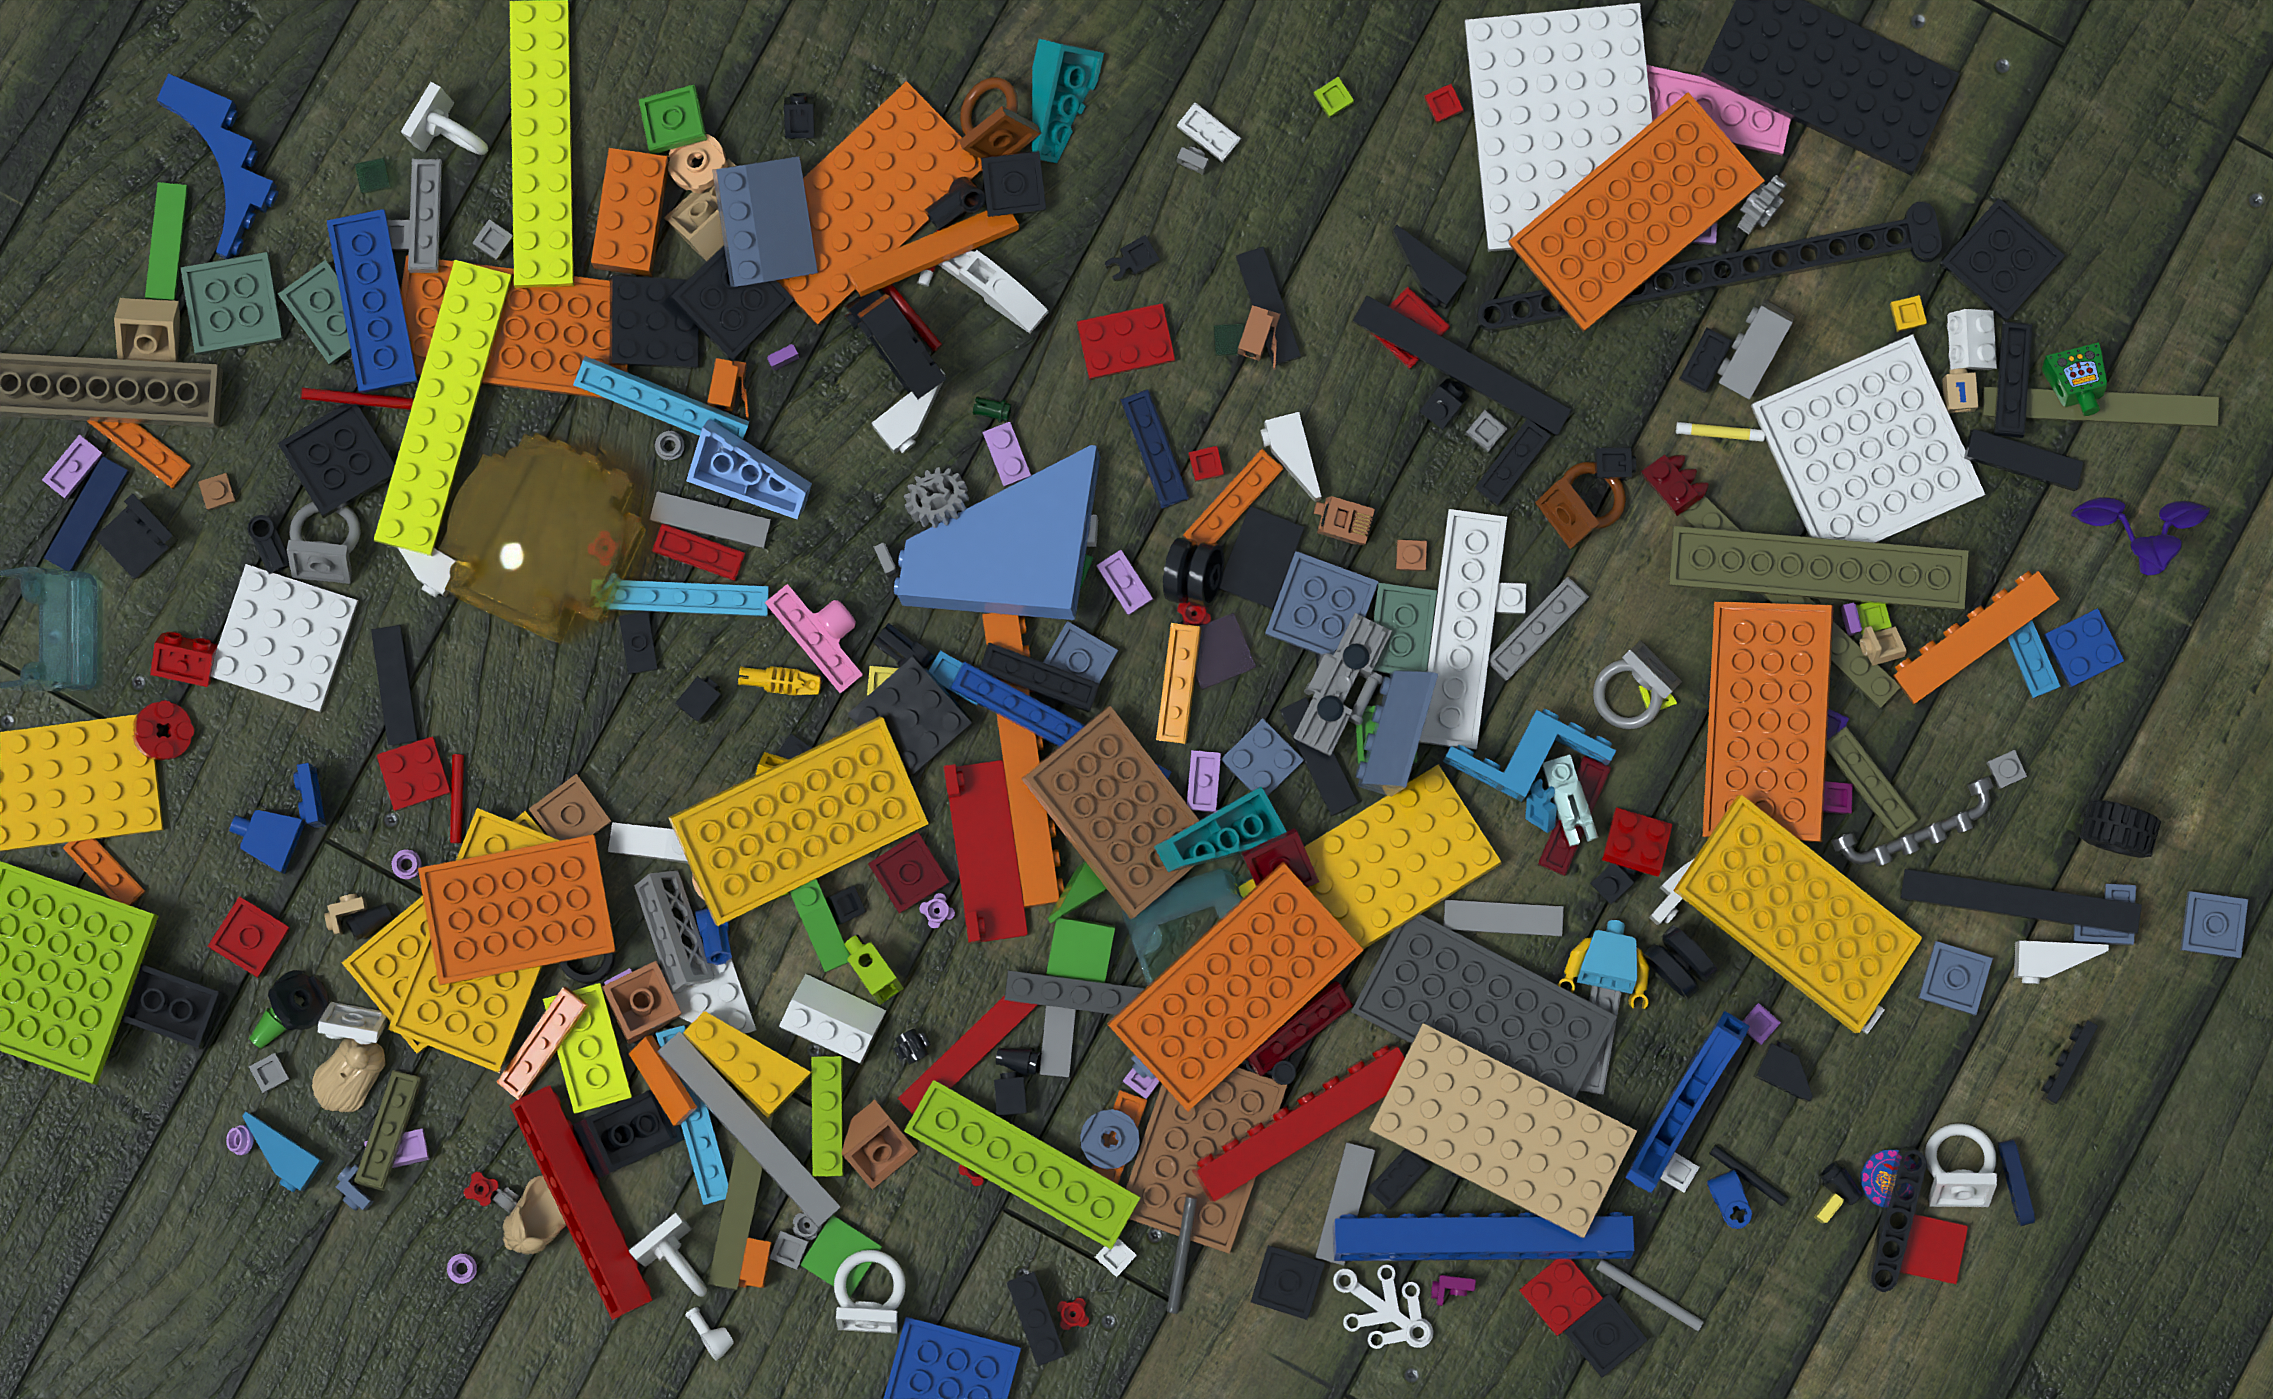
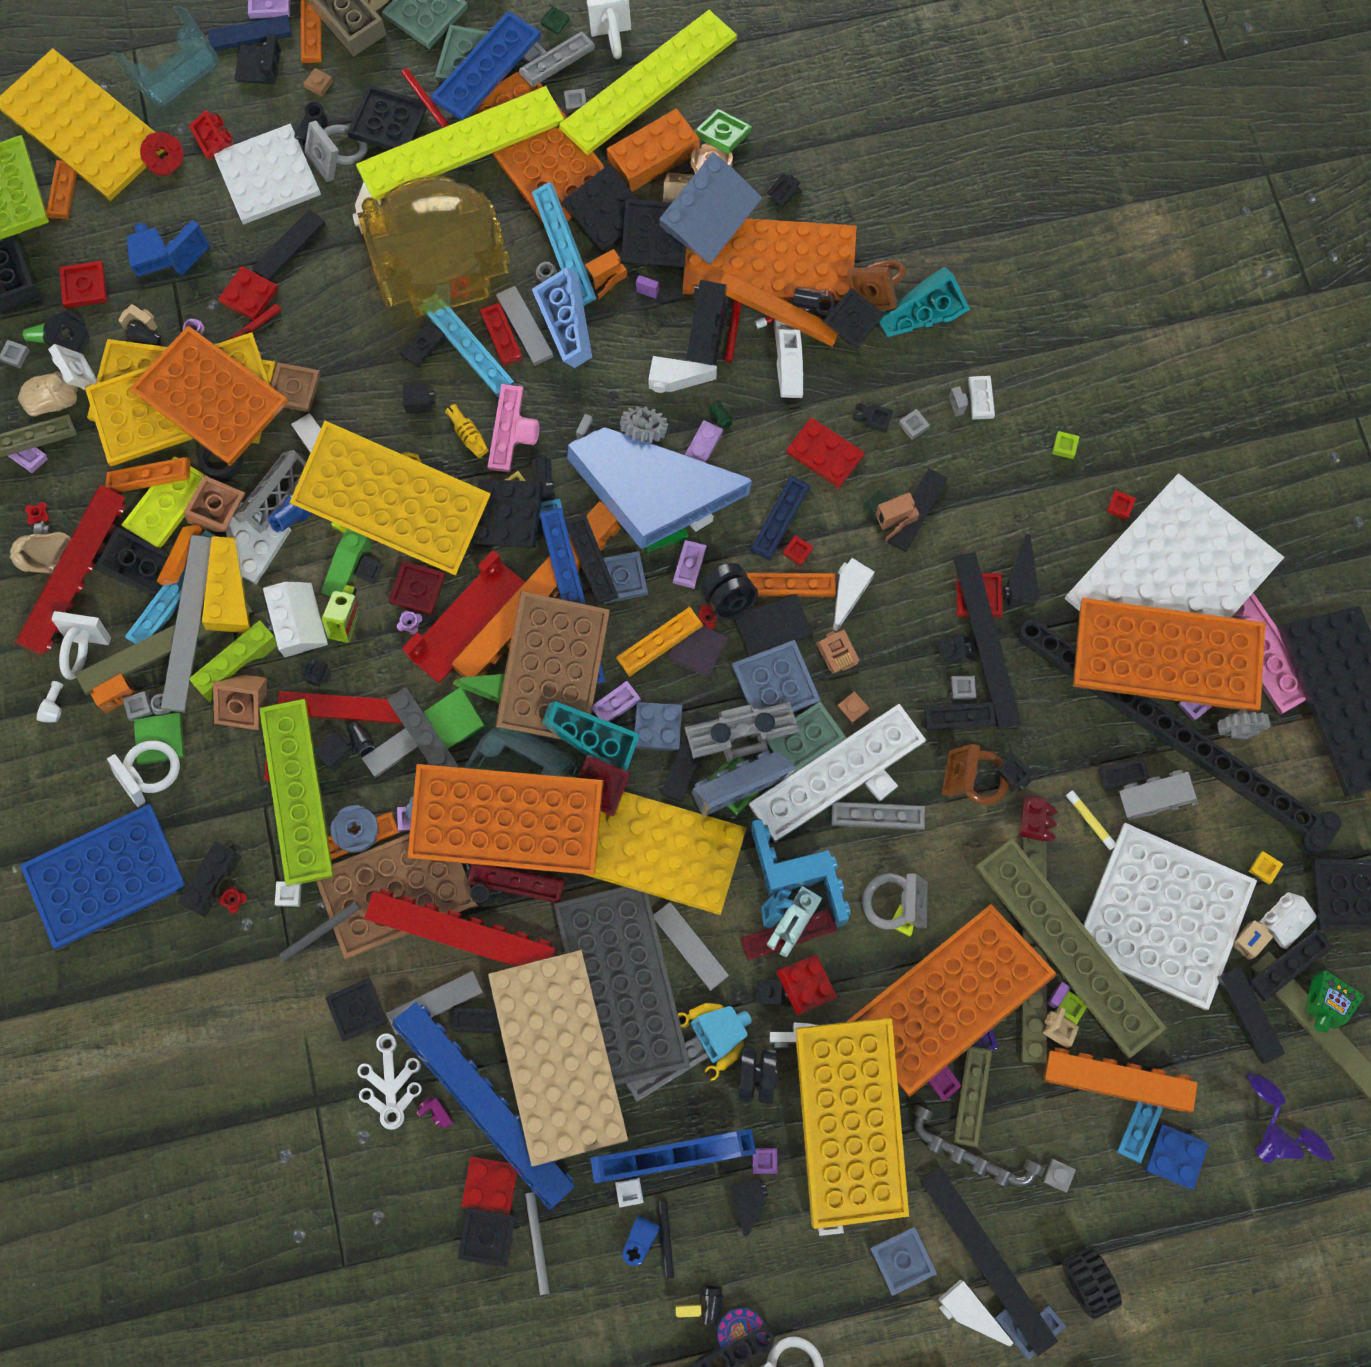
camera: 50 degrees right, 10 degrees down
none -> light grey plate [899,409,930,440]

